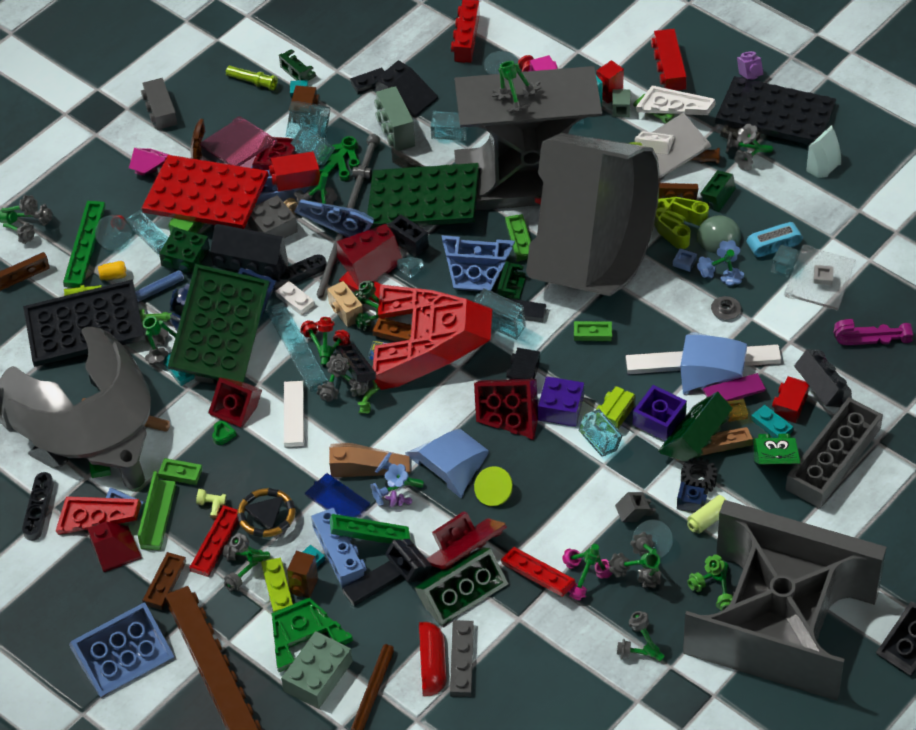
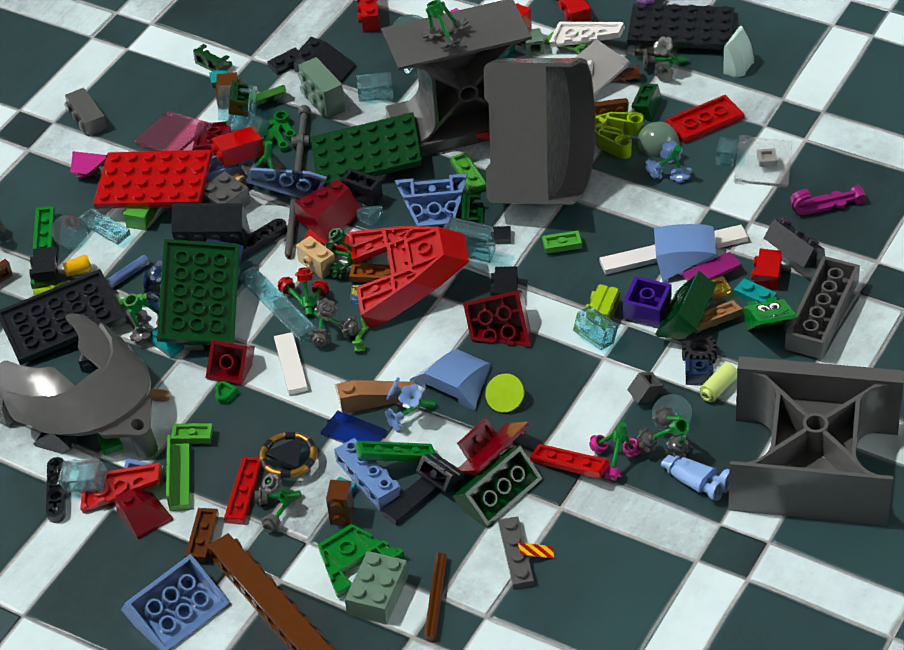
camera: 10 degrees left, 5 degrees down
dark green brick [159,227,210,274] -> none
reddish brown brick [191,119,206,160] -> none
yellowish green piece [196,489,227,519] -> none
lime pin [226,65,278,91] -> none
lime plate [261,557,293,612] -> none
white plate [275,281,315,315] -> none
black plate [336,344,376,383] -> none
medium lavender hair [385,491,412,507] -> none
clear smoke slope [391,148,424,168] -> none
red brick [419,622,447,696] -> none
dark purple brick [538,376,584,427] -> none
plant [616,611,664,662] -> none
medium blue plate [673,249,697,272] -> none
bright green plant [687,555,733,611] -> none
flat silver piece [711,296,741,320] -> none
medium azure beam [746,222,803,257] -> none
none -> black brick [29,246,59,287]
none -> clear light blue brick [58,458,107,492]
none -> dark green hinge [228,80,249,117]
none -> bright green plate [249,85,287,105]
none -> sticker [518,542,554,558]
none -> light blue piece [661,455,730,501]
none -> red tile [665,95,745,144]

